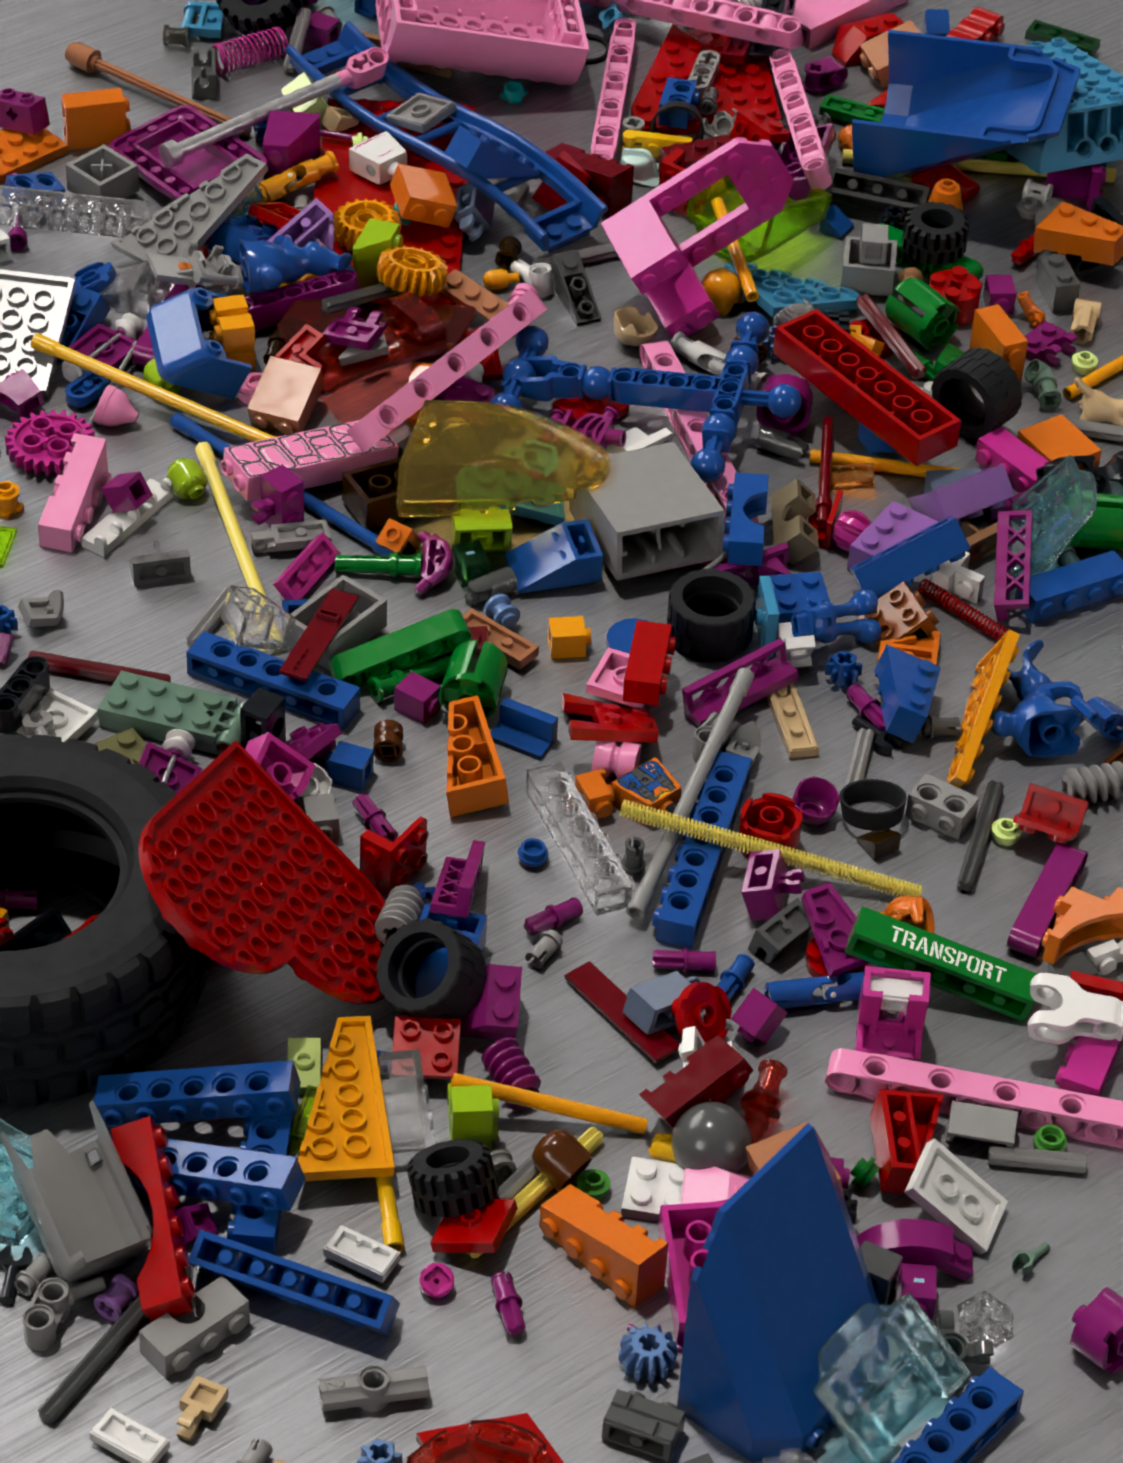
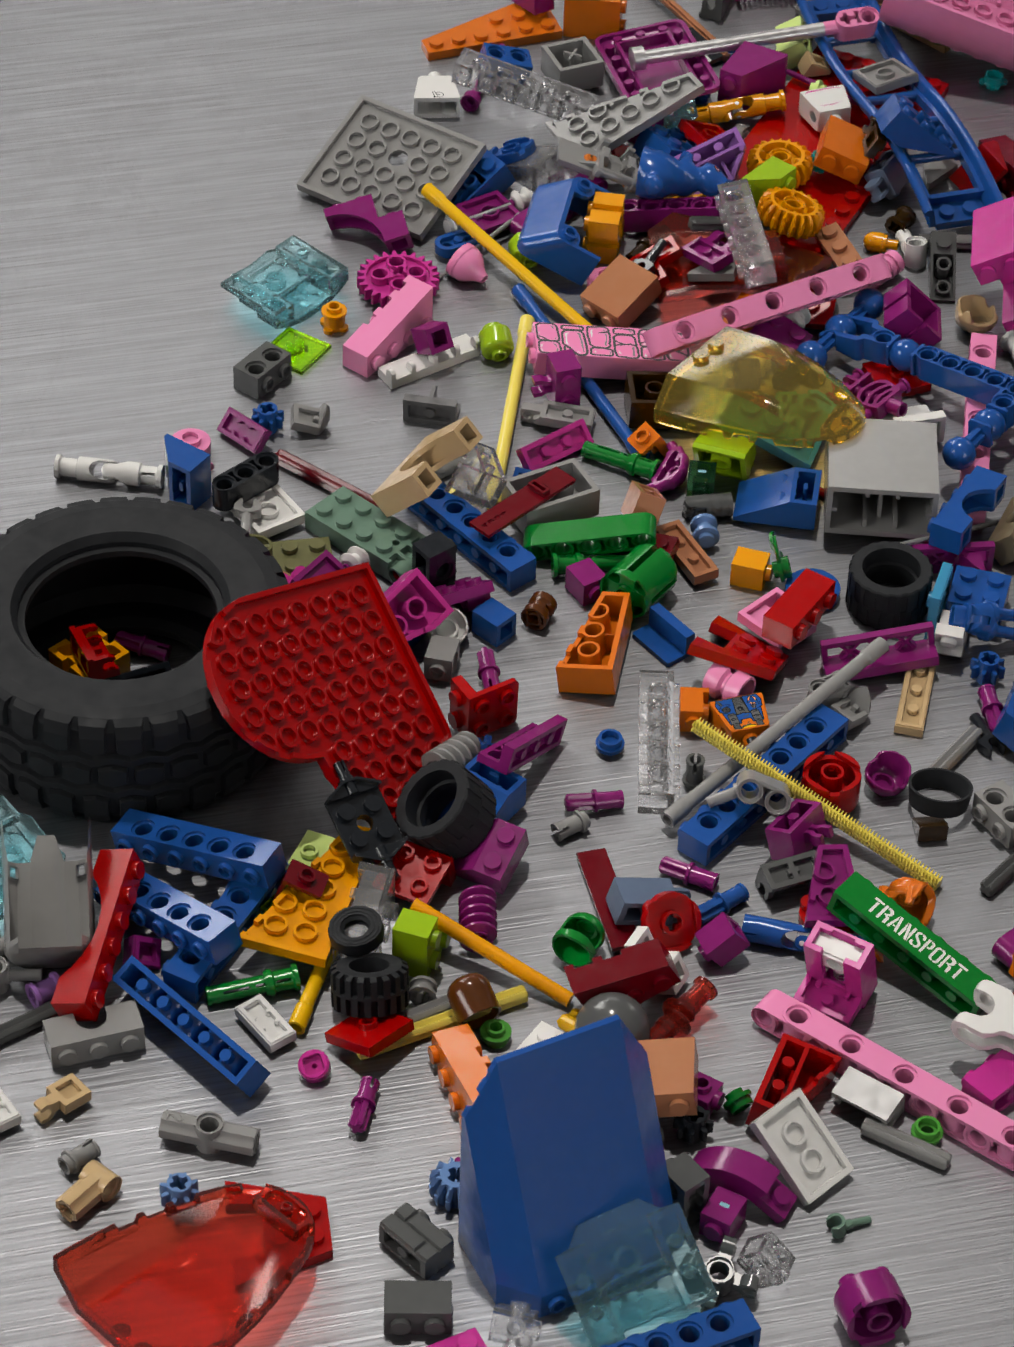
camera: 25 degrees right, 0 degrees up
none -> green pin [204,963,301,1006]
none -> dark red bracket [273,858,329,899]
none -> black plate [324,760,409,883]
none -> black tyre [328,905,385,957]
none -> tan arch [371,416,483,518]
none -> green helmet [552,912,605,967]
none -> nougat brick [620,480,666,526]
none -> bar [633,238,667,274]
none -> light grey beam [706,769,791,815]
none -> clear brick [714,178,777,288]
none -> green plate [768,531,792,582]
none -> dark brown plate [862,115,887,159]
none -> magenta piece [883,278,942,346]

